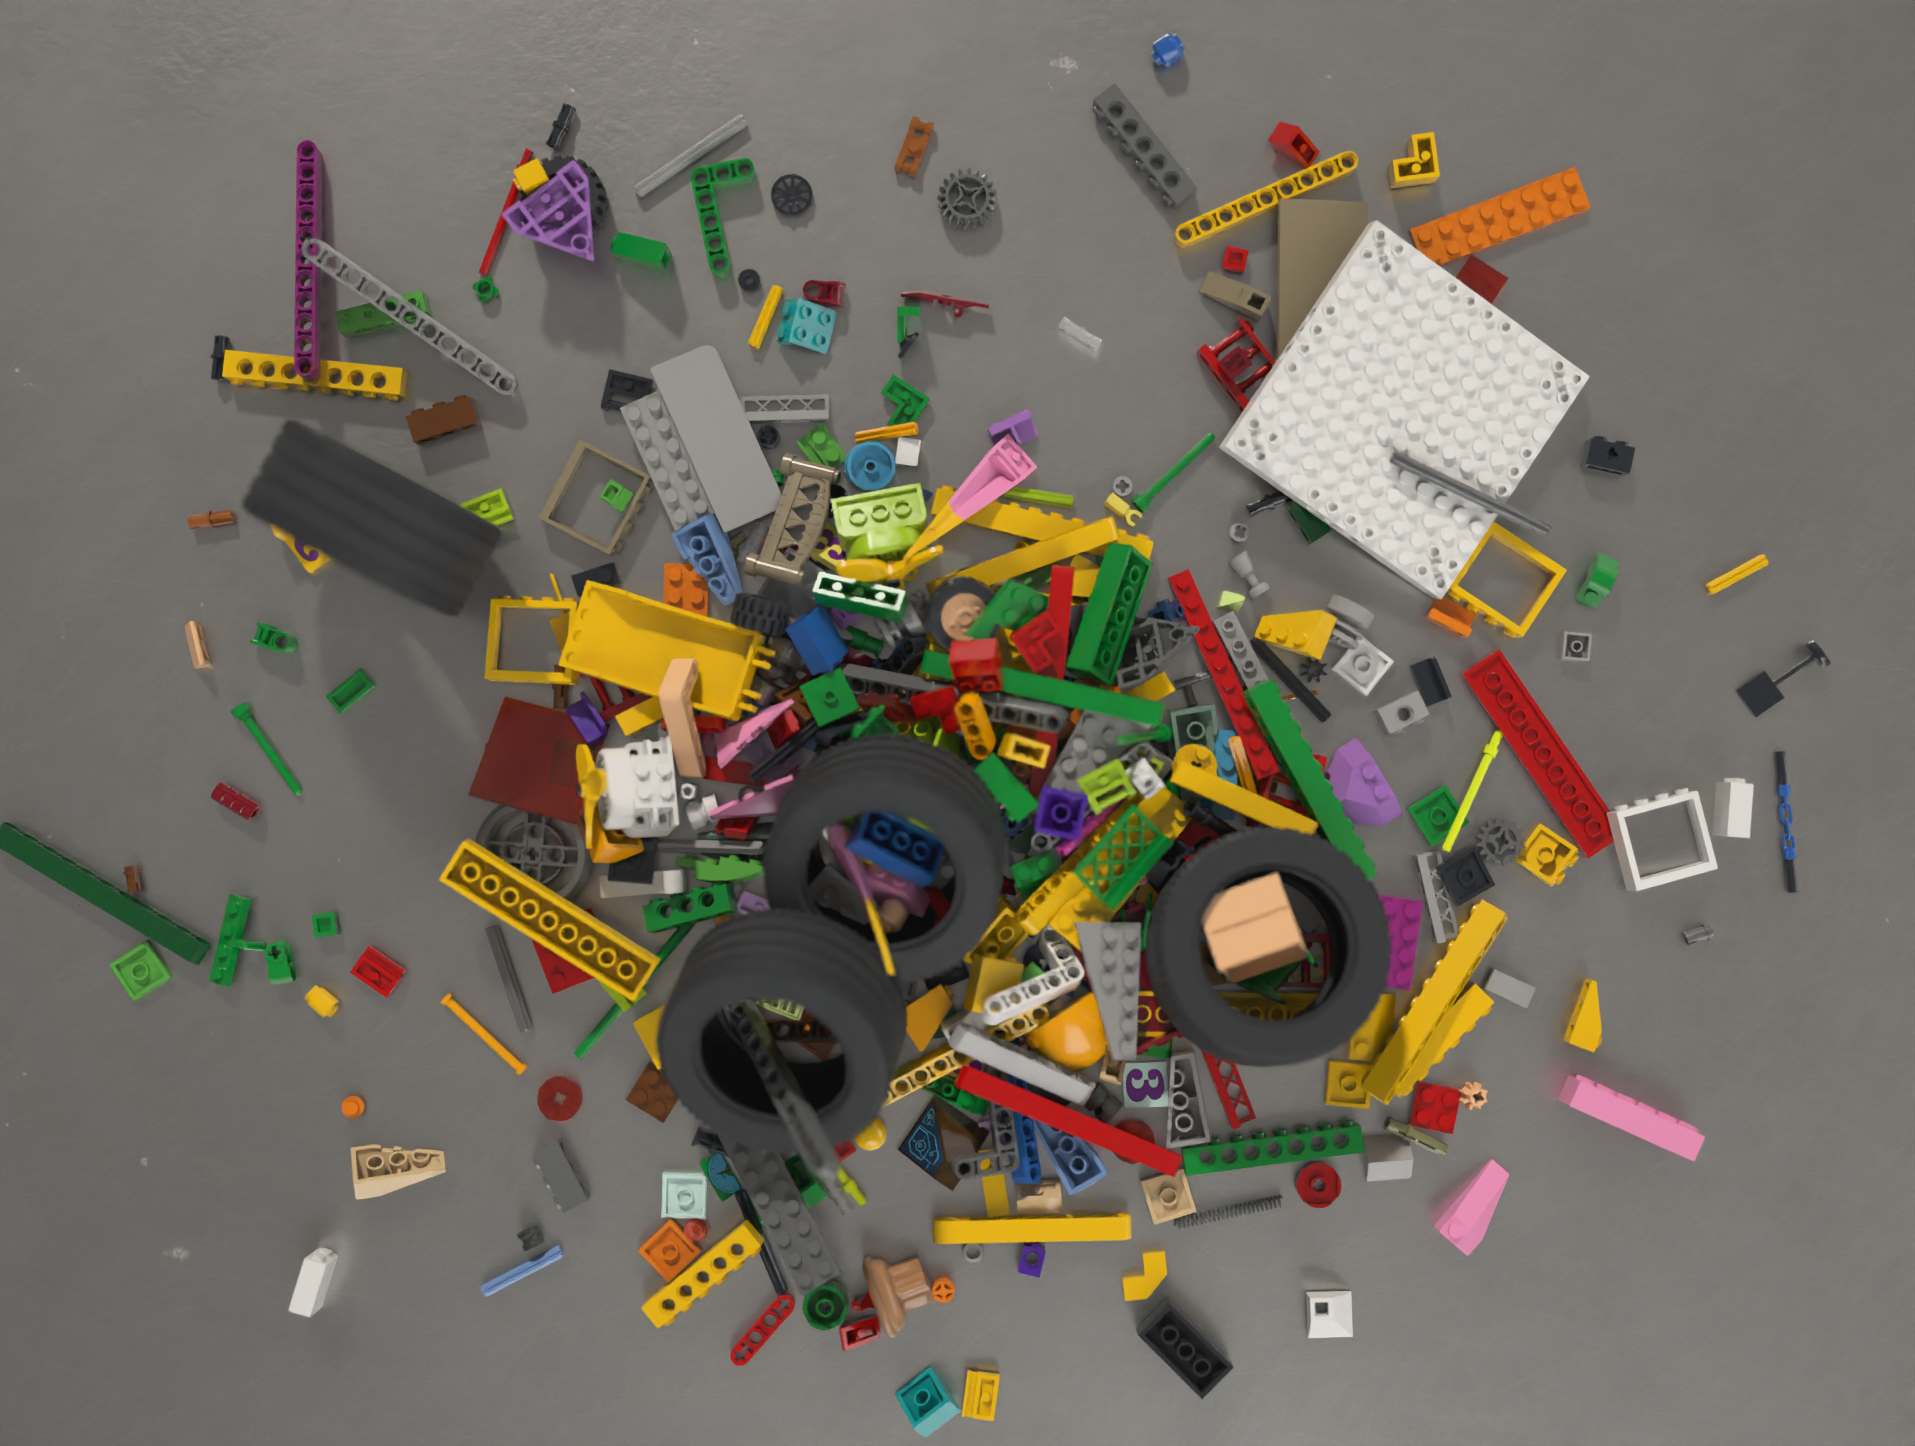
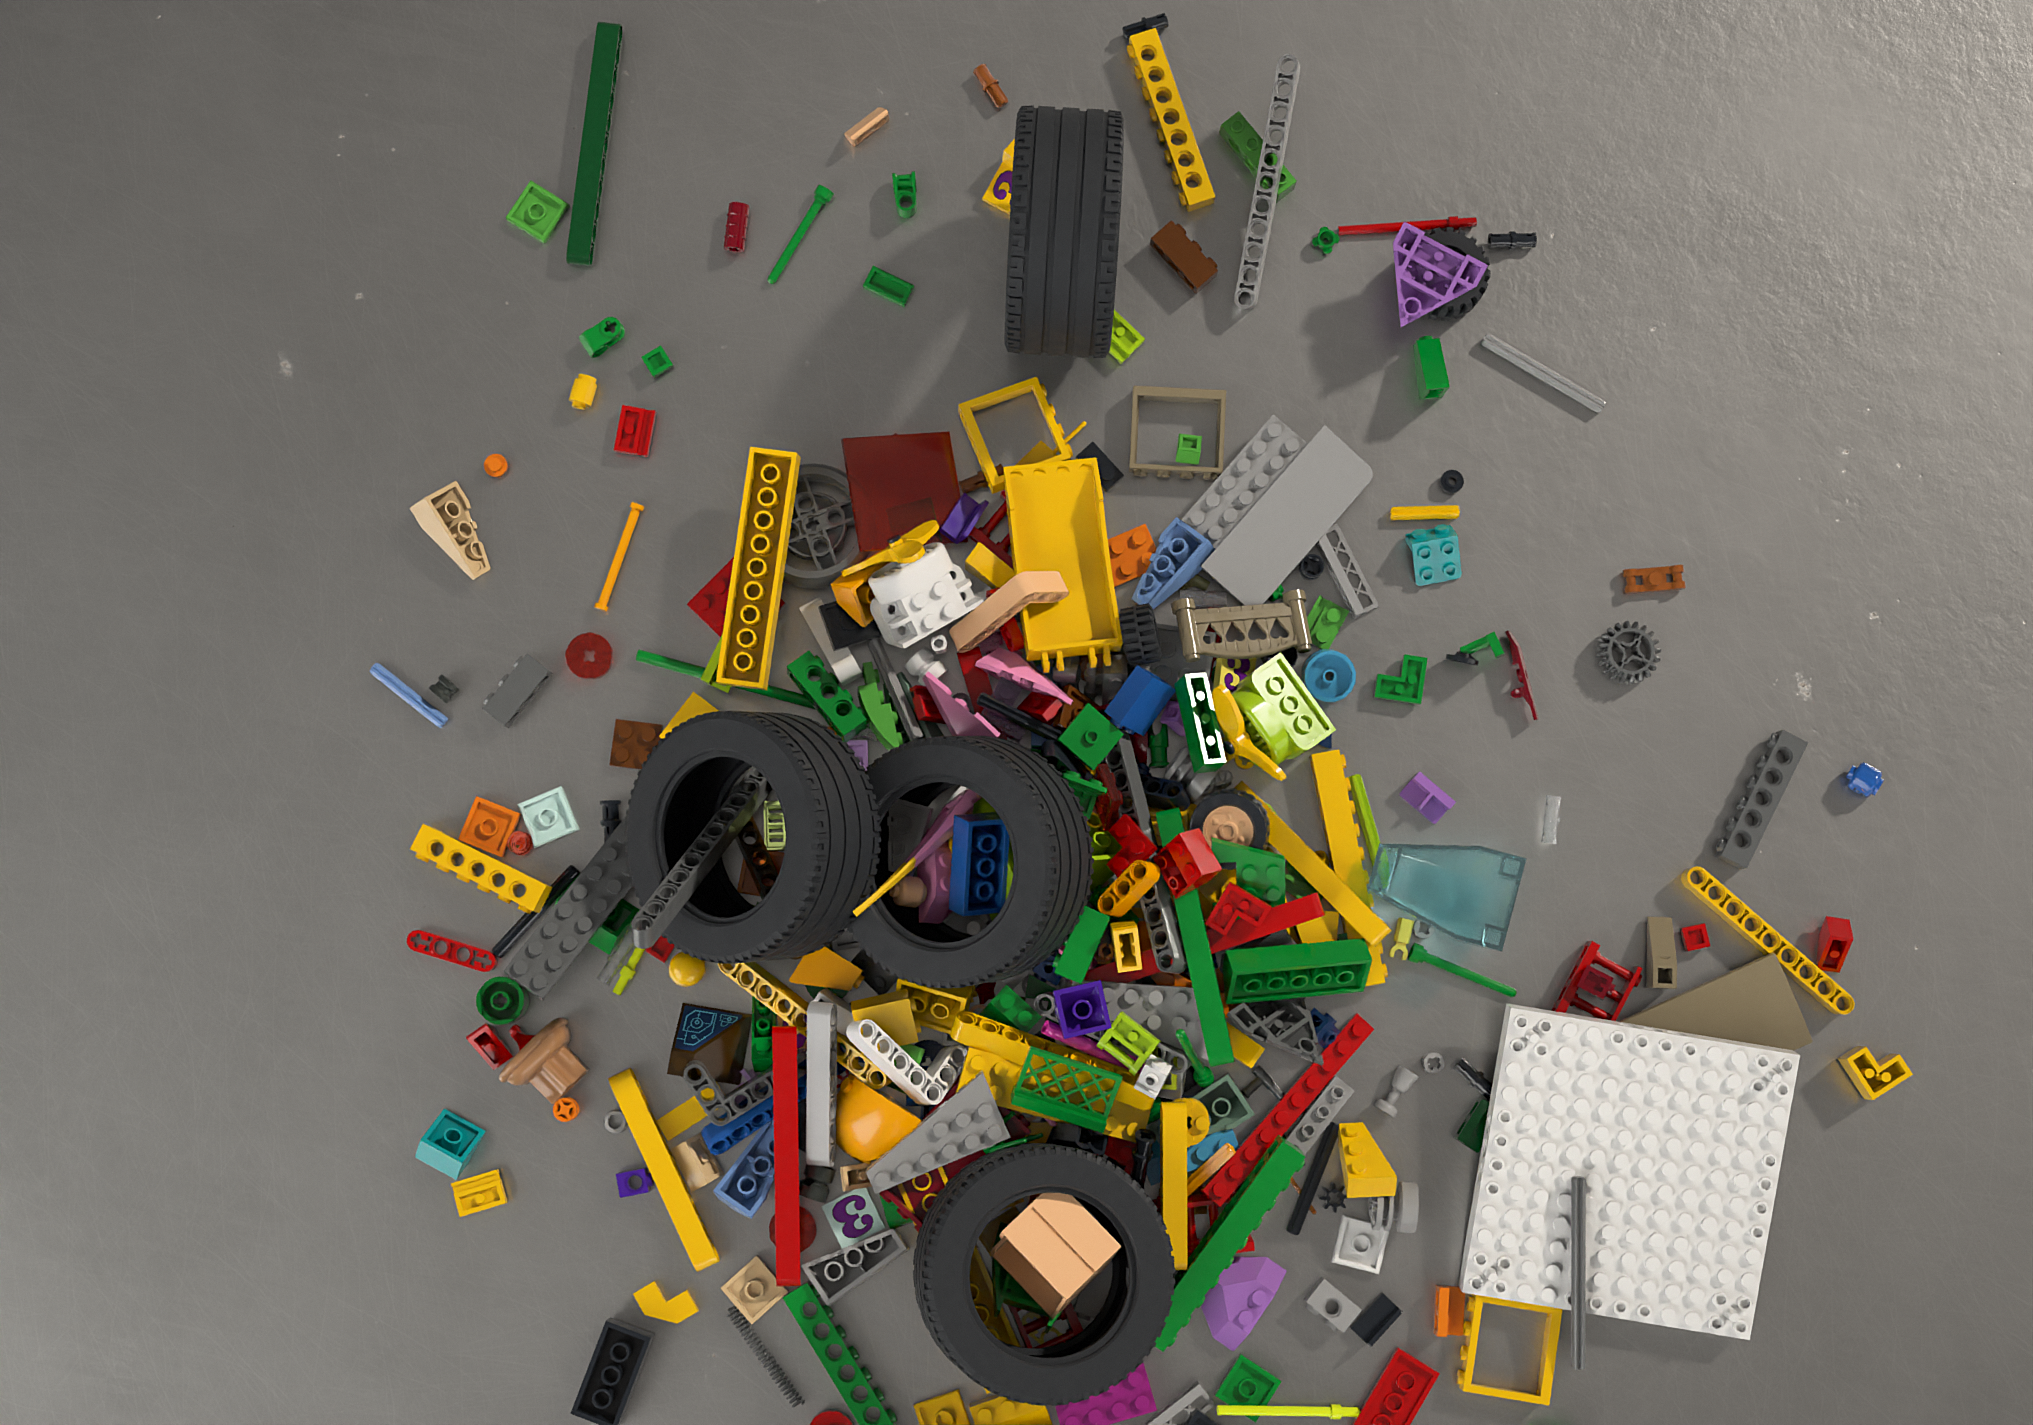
camera: 65 degrees right, 5 degrees down
reddish brown pin [123,865,143,894] -> none
green plate [209,894,265,987] -> none
white brick [288,1248,338,1318] -> none
magenta beam [294,140,323,382] -> none
dark grey axle [485,925,532,1032] -> none
yellow brick [513,158,550,196] -> none
black plate [601,369,654,411] -> none
green beam [691,158,756,278] -> none
slope [699,1152,743,1202] -> none
black wheel [771,174,813,217] -> none
dark red piece [803,280,846,308] -> none
light orange axle [855,422,918,444] -> none
white panel [895,437,921,467] -> none
bright pink plate [903,434,1037,560] -> none
red plate [927,886,951,928] -> none
red fence [1200,1049,1256,1130] -> none
yellowish green slope [1217,590,1245,614] -> none
orange plate [1408,167,1591,266] -> none
clear red plate [1455,254,1508,304] -> none
black brick [1580,436,1635,476] -> none
none -> clear light blue windscreen [1367,843,1527,952]

